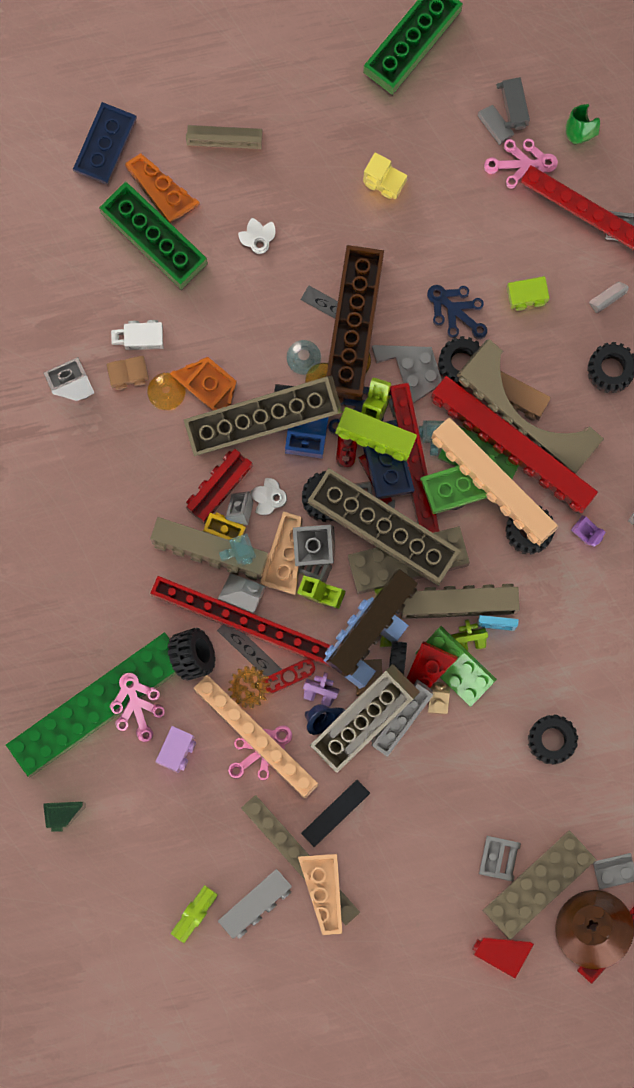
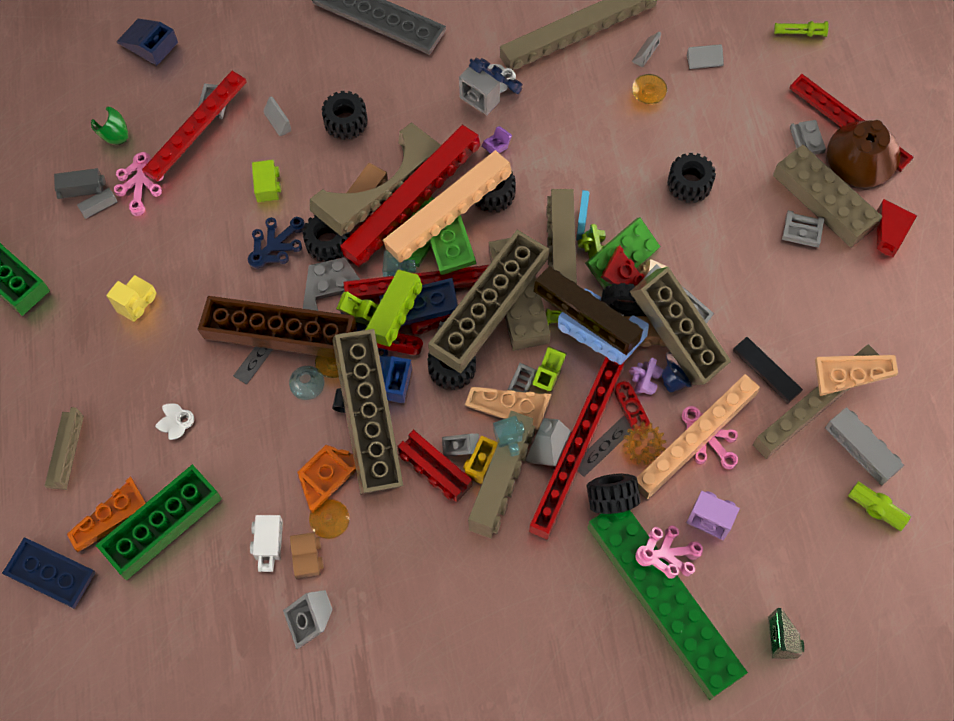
camera: 85 degrees left, 15 degrees down
white plate [250,478,287,515] -> none
light grey slope [293,525,335,566] -> none

